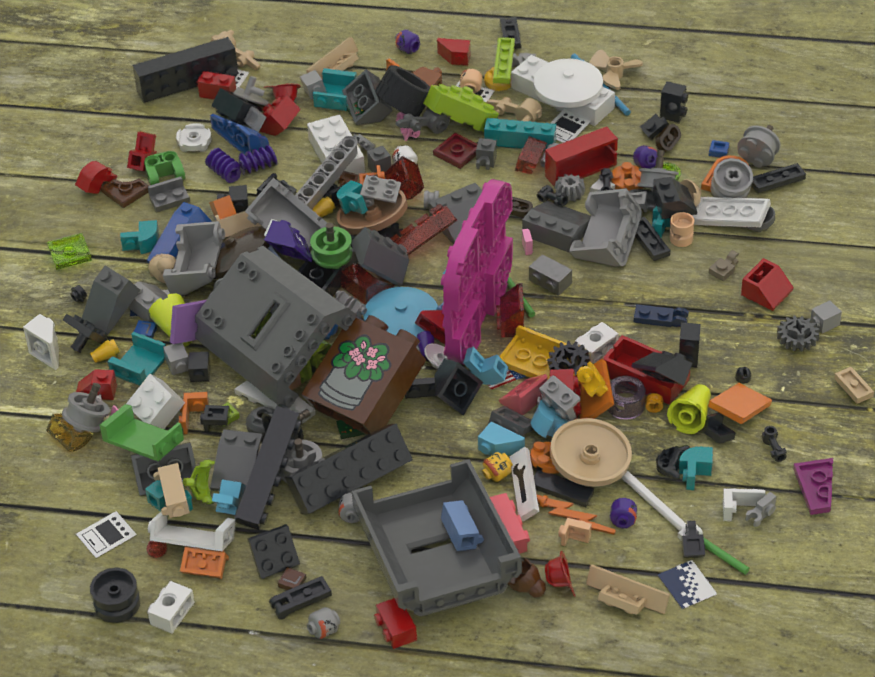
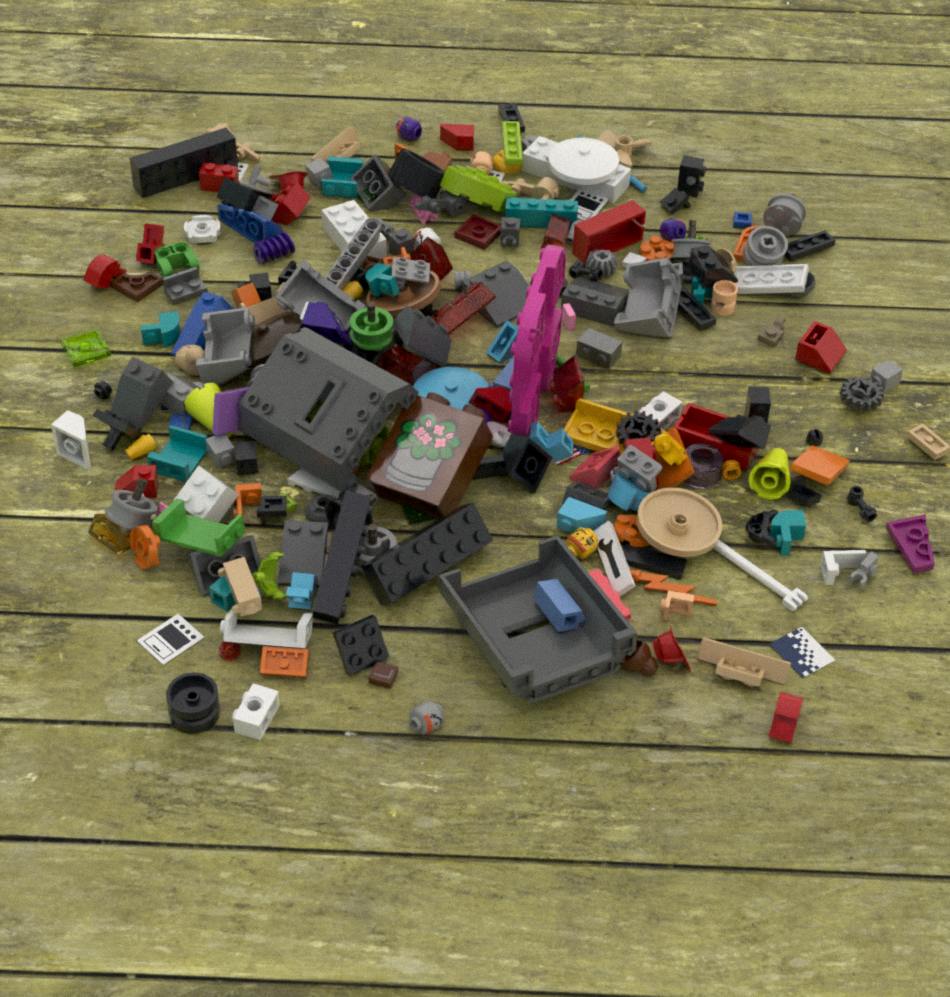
camera: 10 degrees left, 0 degrees up
dark purple piece [205,148,241,183] -> none
black plate [269,576,332,620] -> none
light grey head [338,493,359,523] -> none
red brick [374,598,417,649] -> none
black bar [599,168,613,191] -> none
dark purple head [610,498,637,528] -> none
dark blue hinge [634,304,689,327] -> none
dark brown plate [656,124,681,153] -> none
black plate [681,520,705,558] -> none
bright green bar [698,534,750,575] -> none
none -> orange plate [130,525,160,569]
none -> red brick [768,692,804,743]

